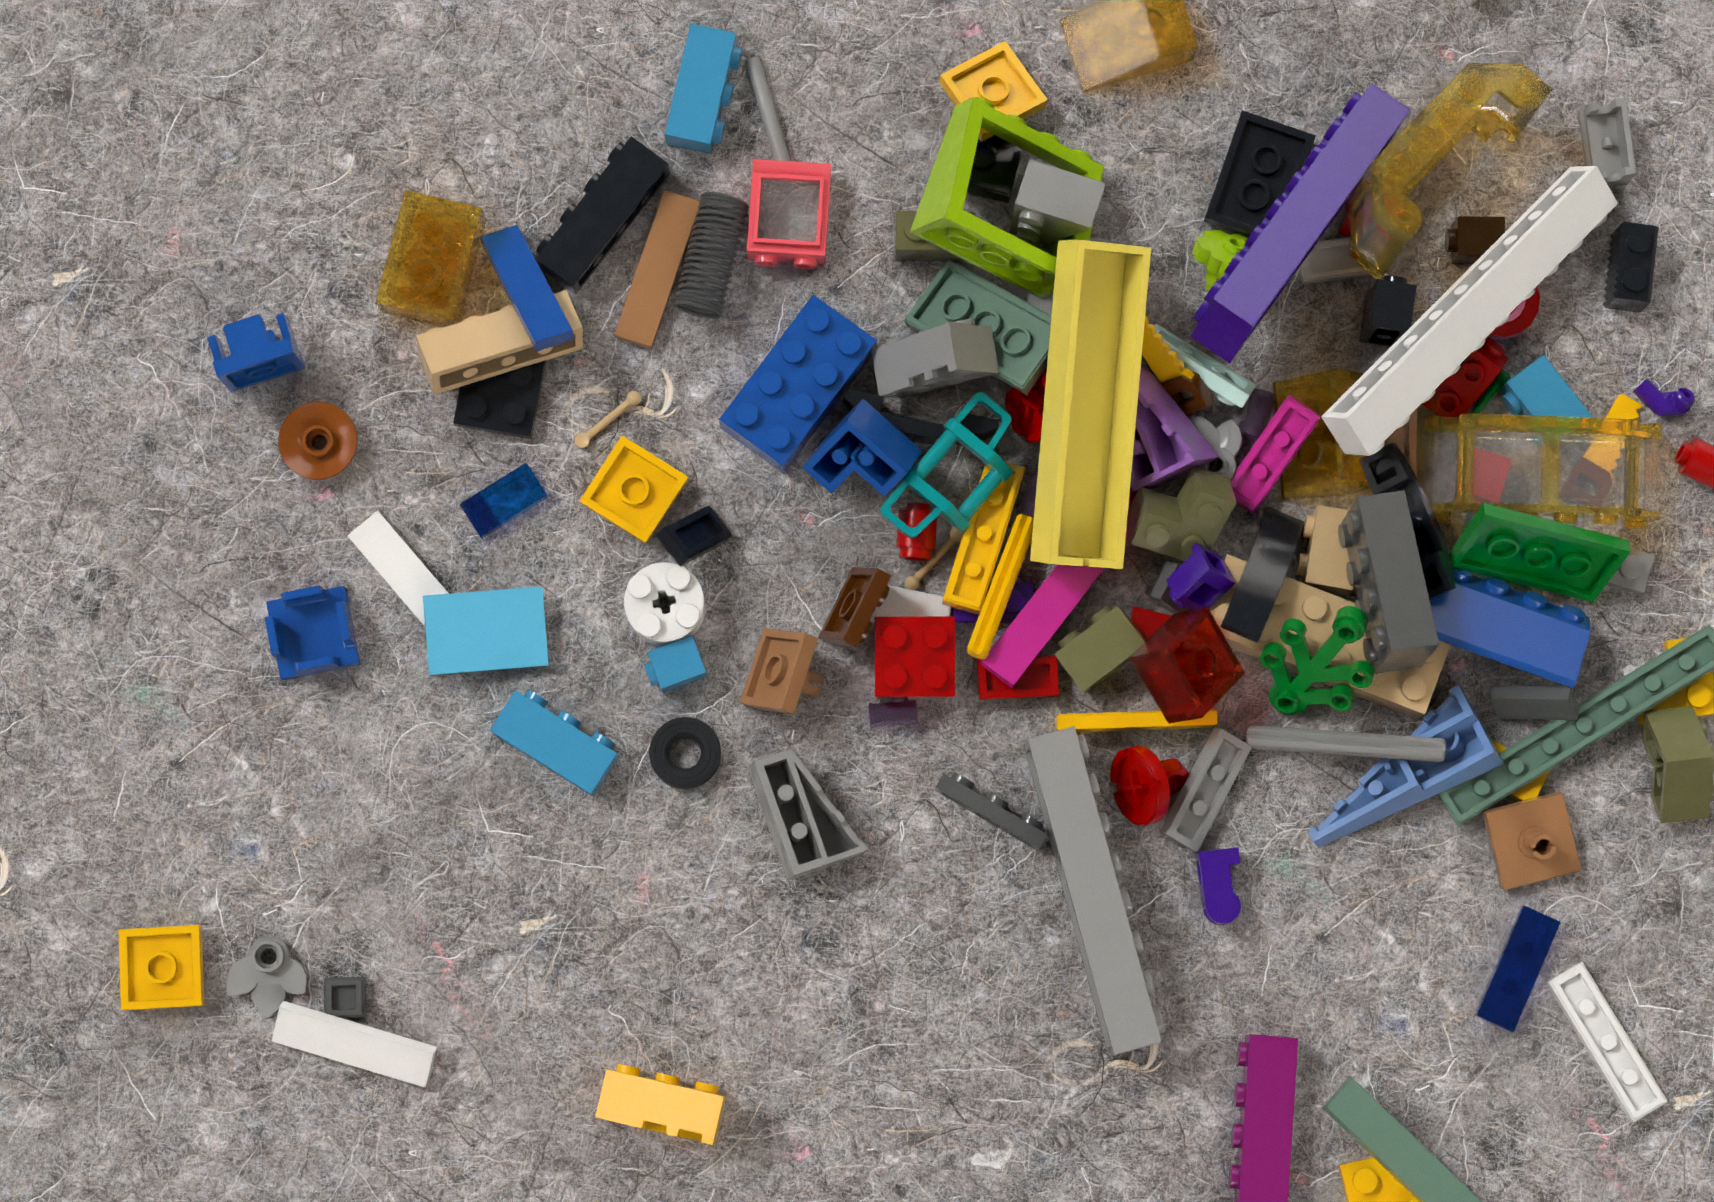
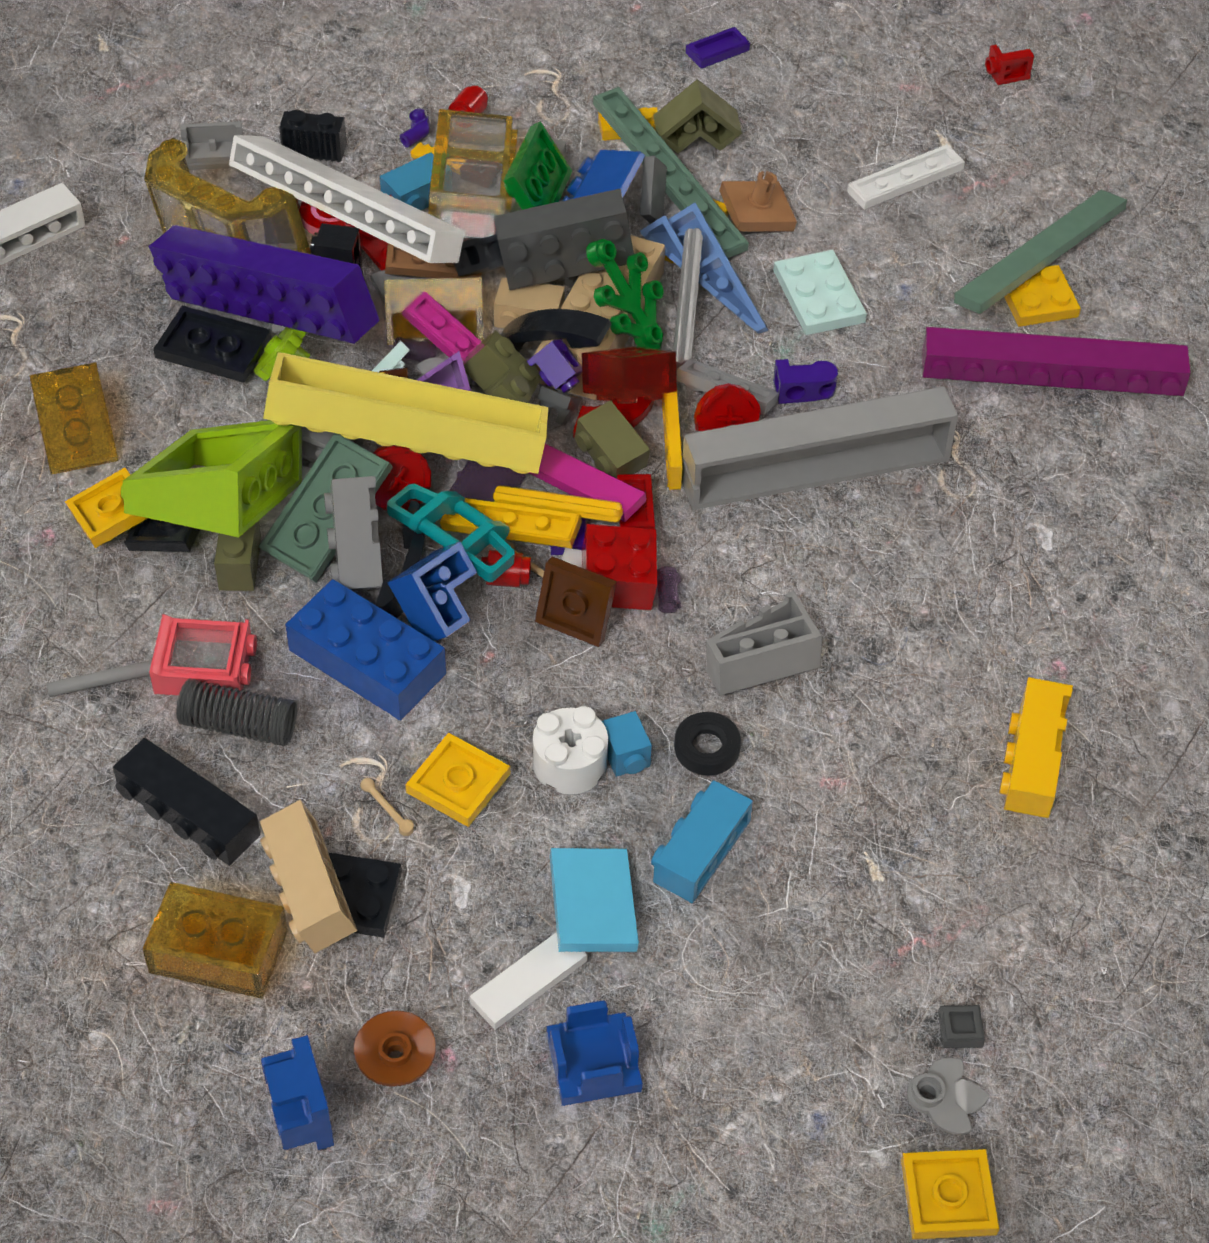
camera: 90 degrees left, 30 degrees down
white tile [272,1001,437,1087] -> none
clear blue tile [459,463,548,539] -> none
blue tile [480,225,574,352] -> none
medium nougat tile [614,190,700,350] -> none
black tile [656,505,733,567] -> none
dark azure brick [664,23,743,154] -> none
medium nougat tile [740,628,824,715] -> none
dark grey plate [935,772,1047,851] -> none
light grey wedge [1009,159,1106,246] -> none
clear blue tile [1474,905,1561,1032] -> none
none -> light aqua plate [773,250,867,335]

